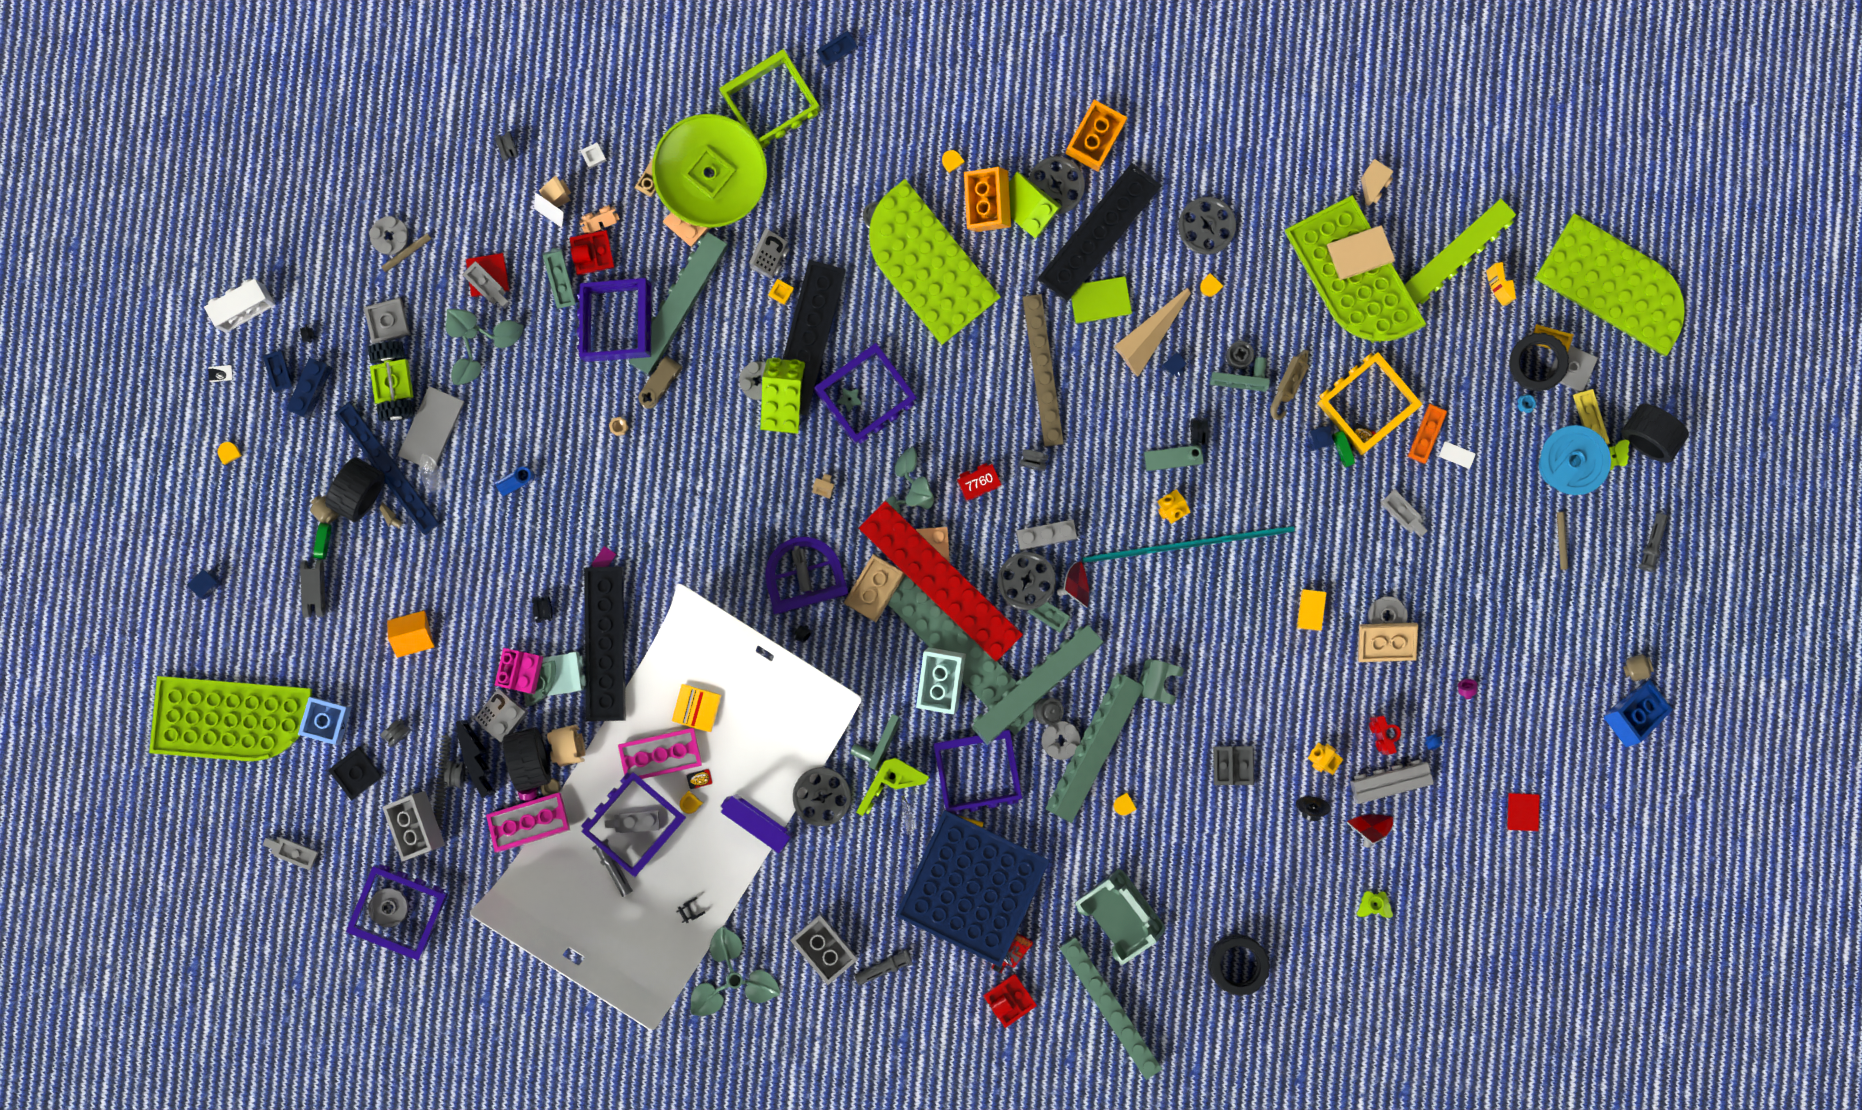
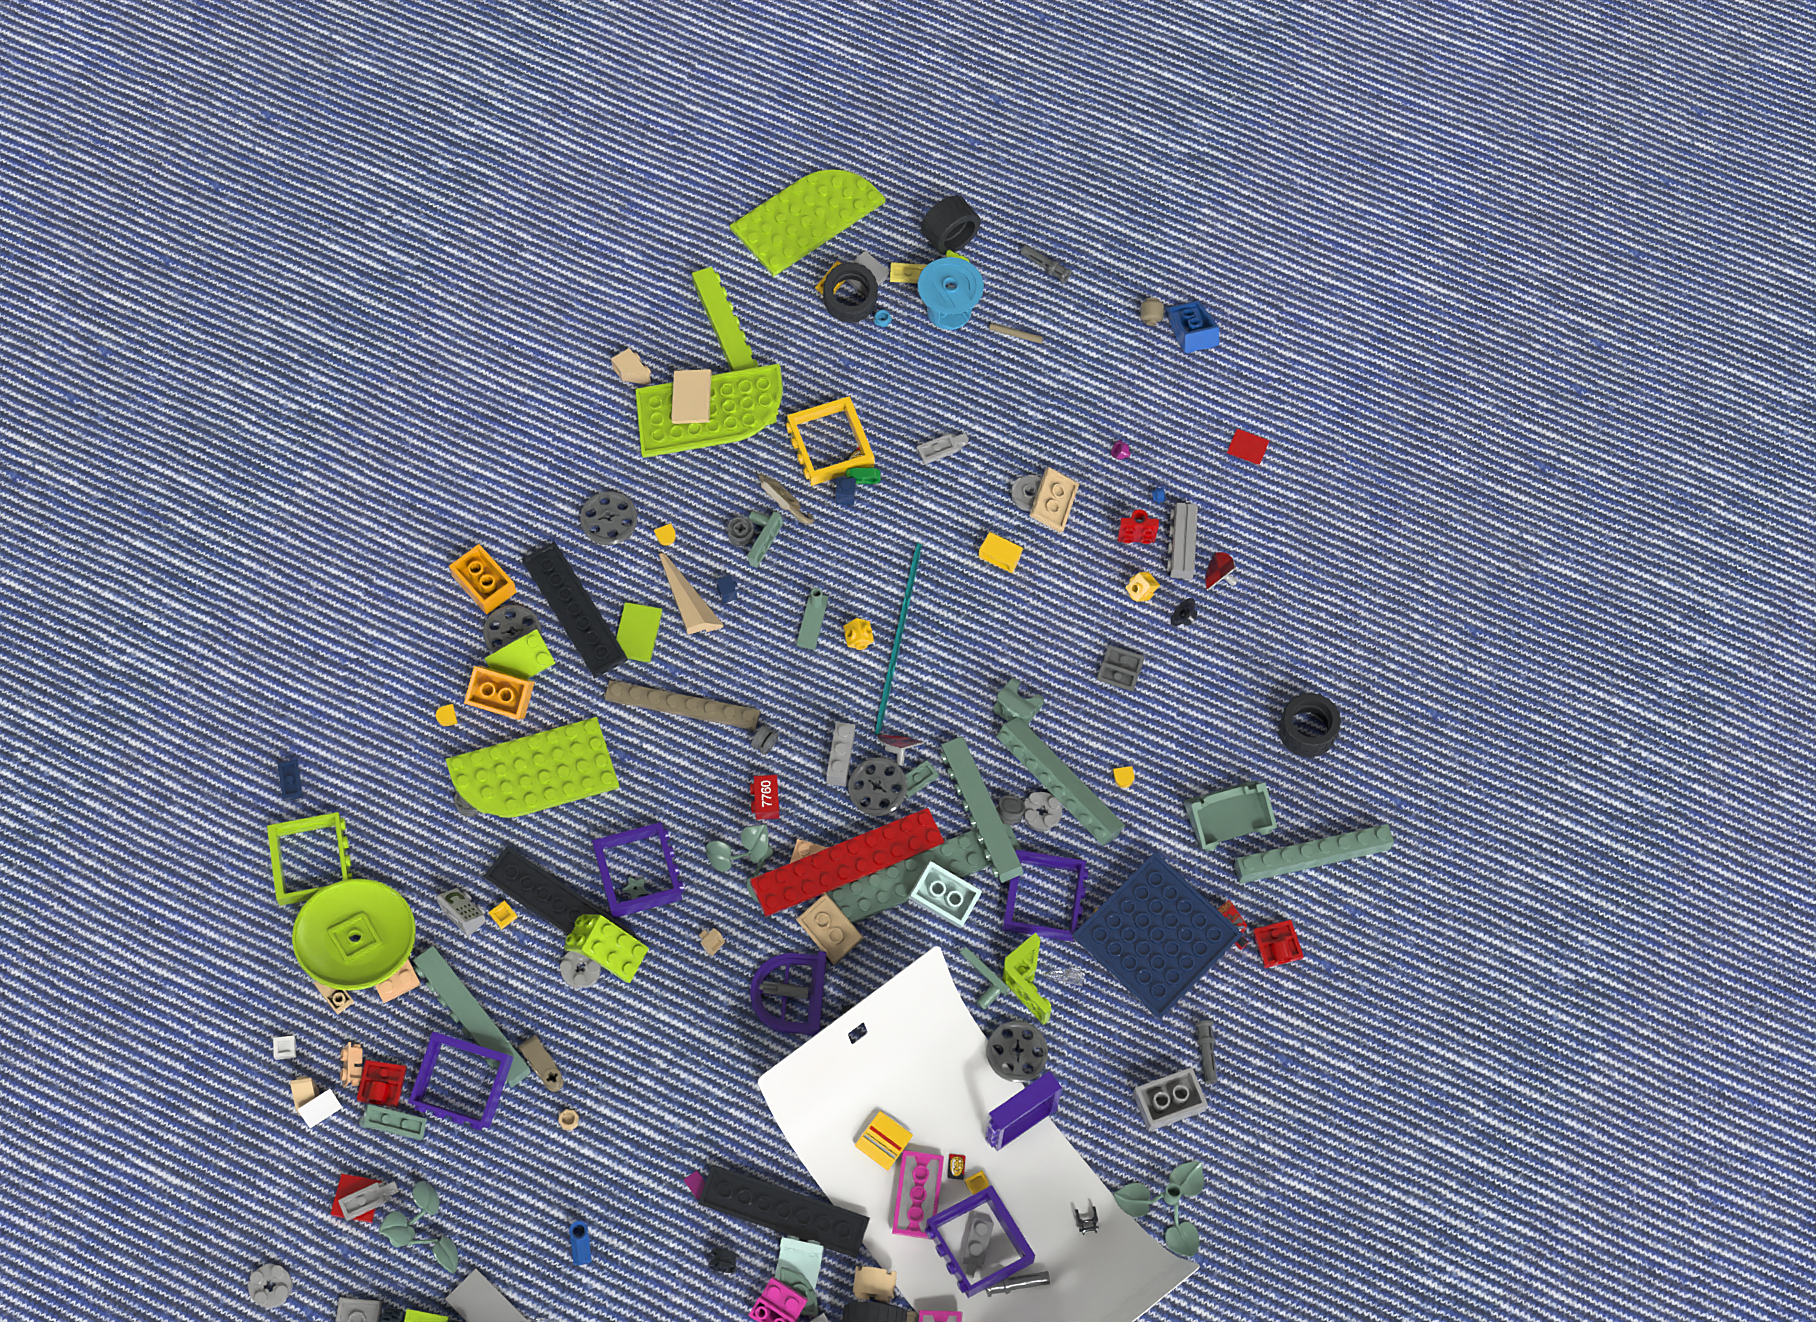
camera: 70 degrees left, 20 degrees down
dark tan bar [381,233,432,273] -> none
dark grey wheel [495,131,518,161] -> none
black wheel [1190,418,1209,445] -> none
lime animal [1356,891,1393,918] -> none
orange tile [1407,404,1447,464] -> none
white sticker [1439,441,1476,469] -> none
yellow slope [1486,262,1516,306] -> none

